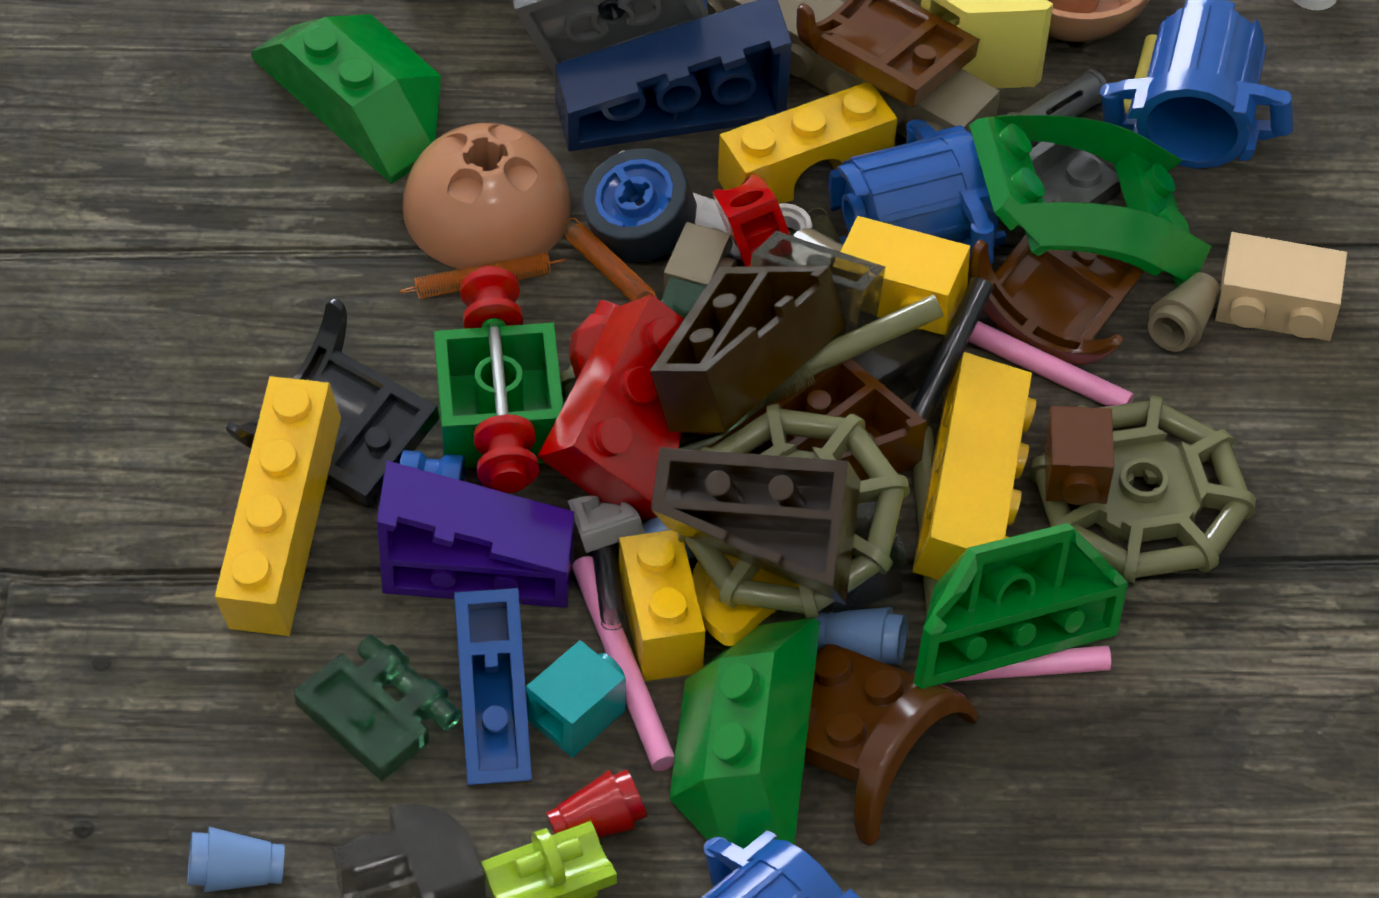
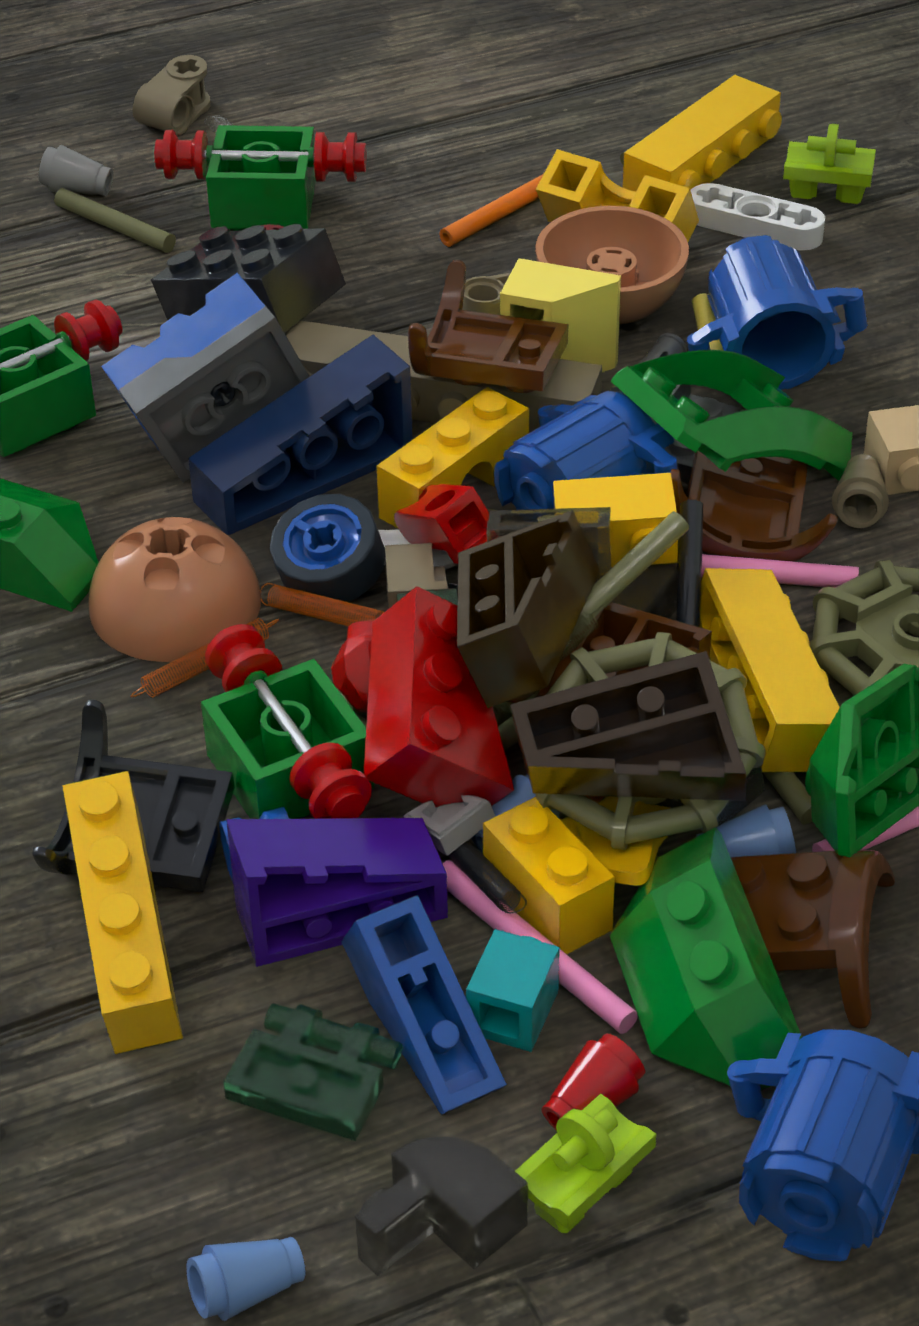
camera: 20 degrees left, 10 degrees down
reddish brown brick [1044,406,1114,505] -> none

